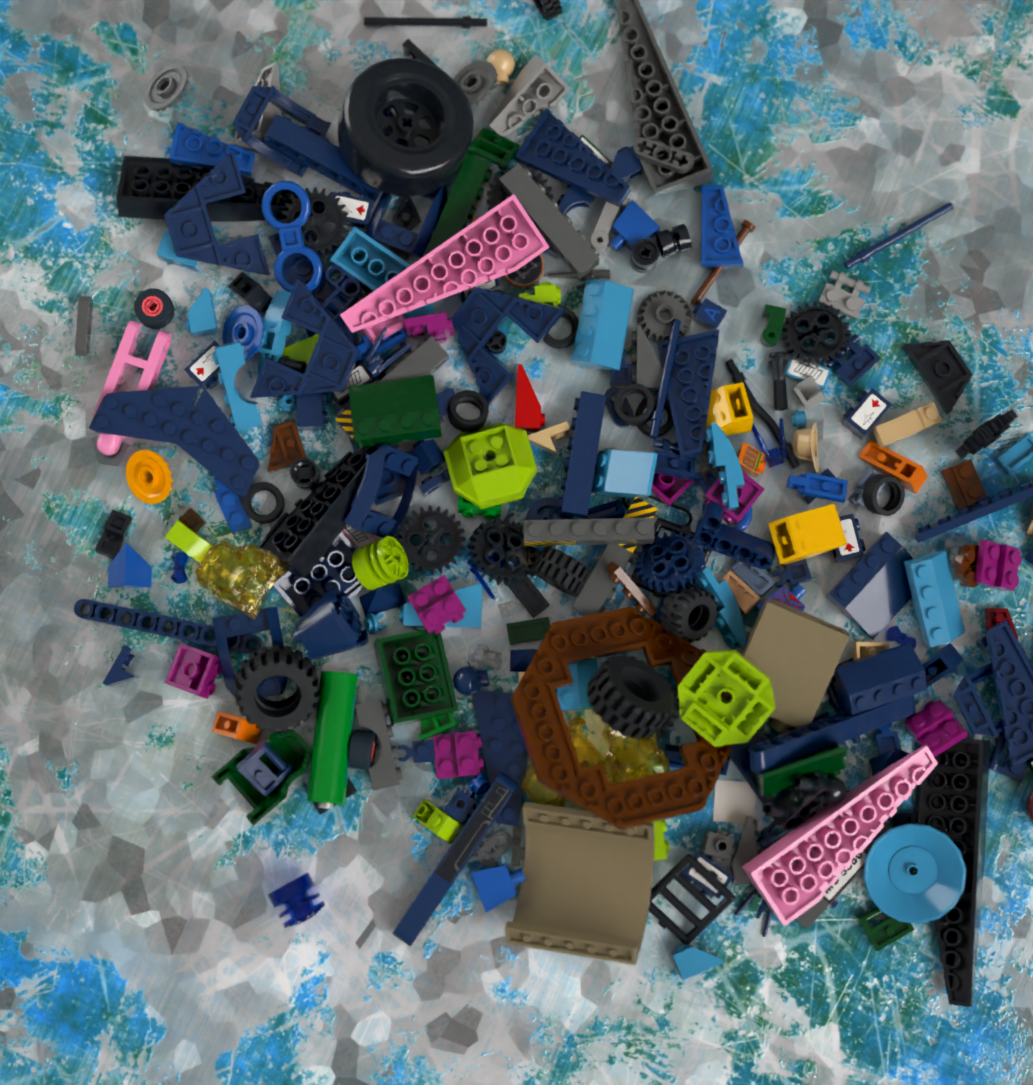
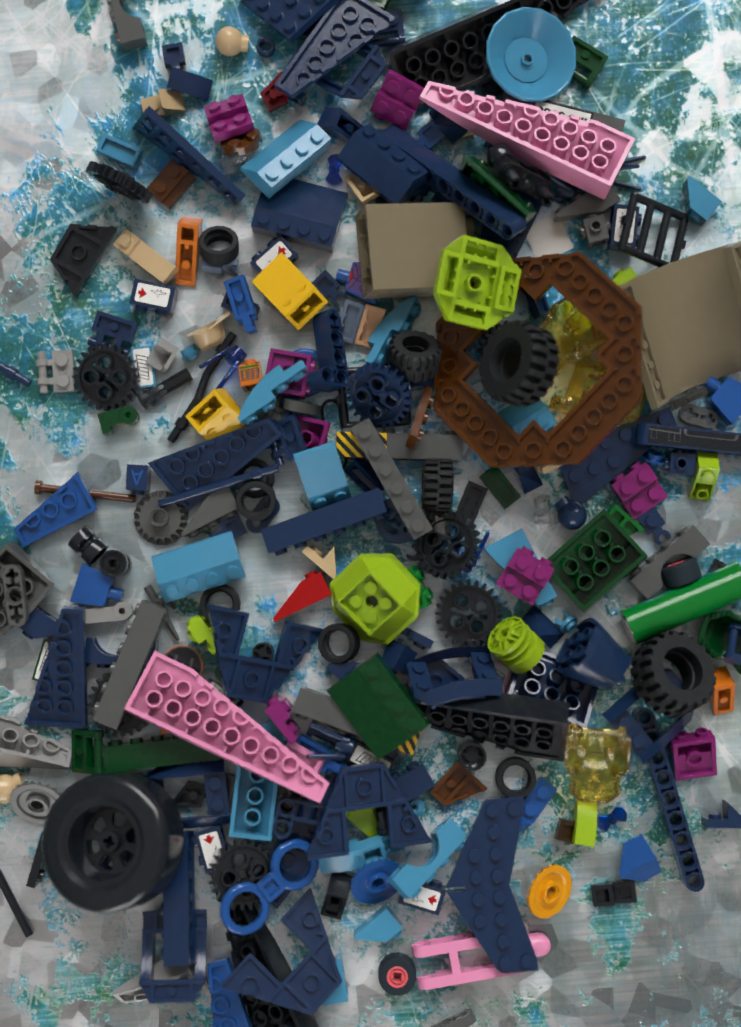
camera: 120 degrees left, 5 degrees up
none -> dark grey beam [283,398,320,416]

